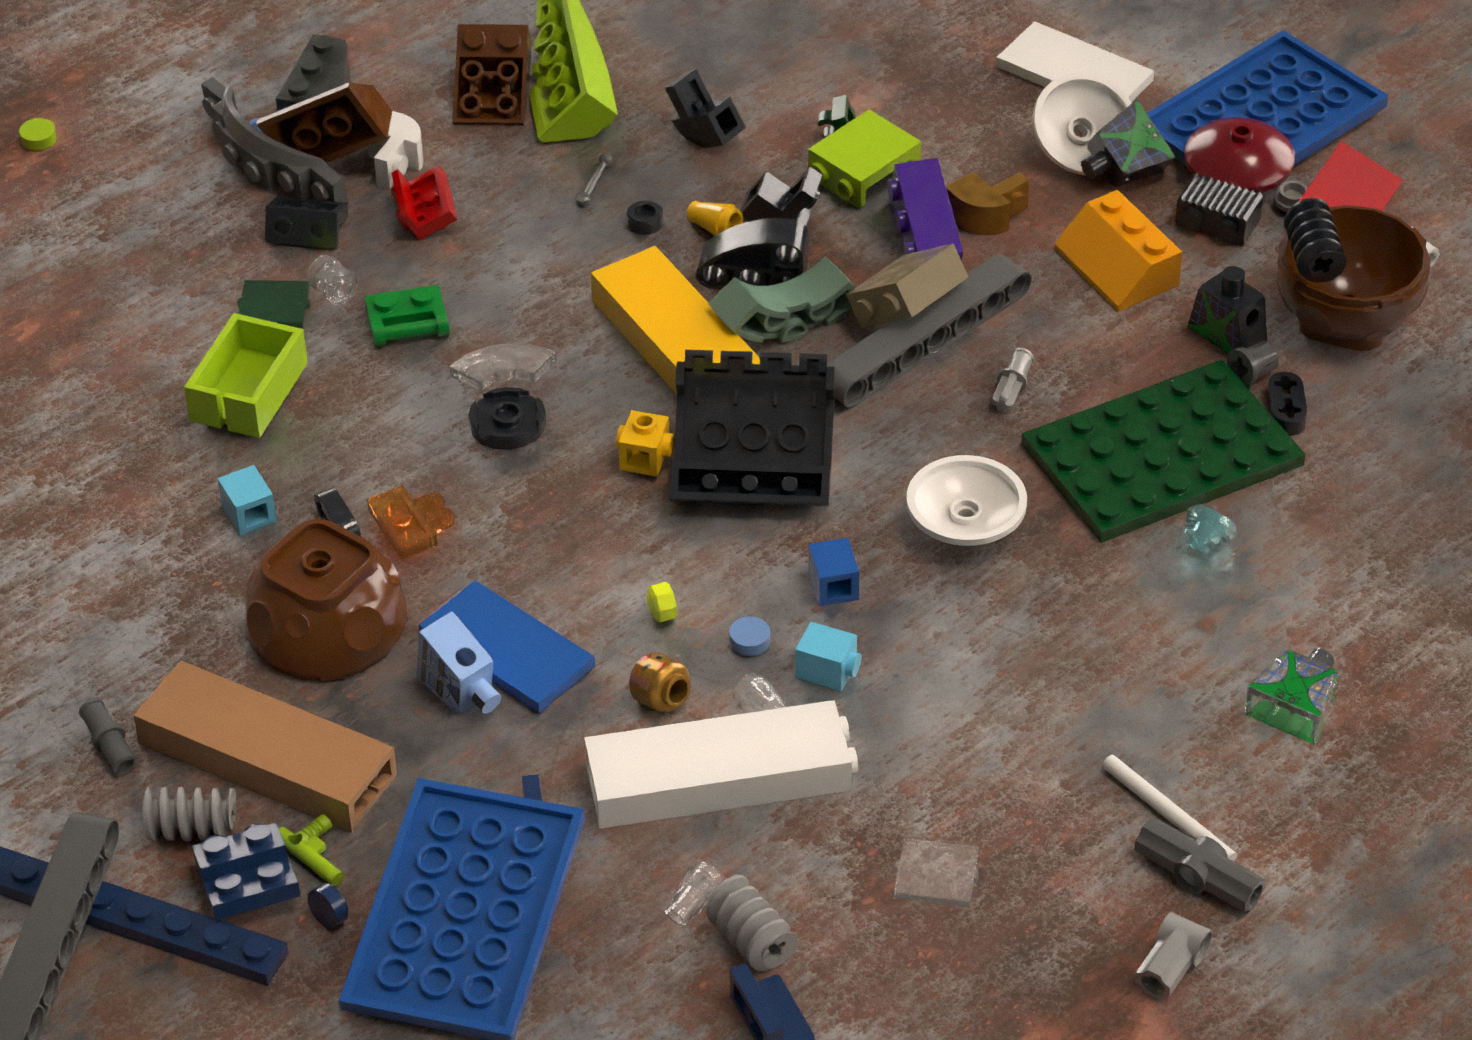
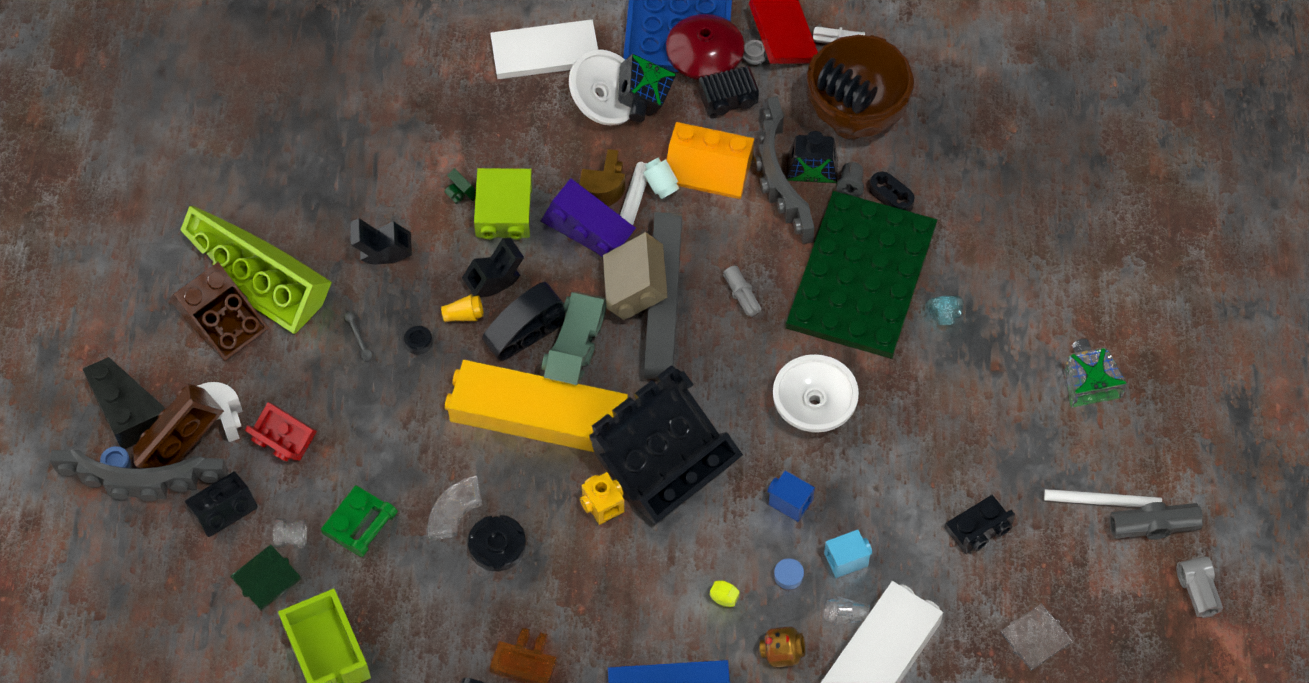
camera: 45 degrees left, 15 degrees up
none -> white axle [620,162,647,225]
none -> light aqua brick [643,157,680,199]
none -> dark grey piece [754,96,815,244]
none -> black bracket [944,494,1015,554]

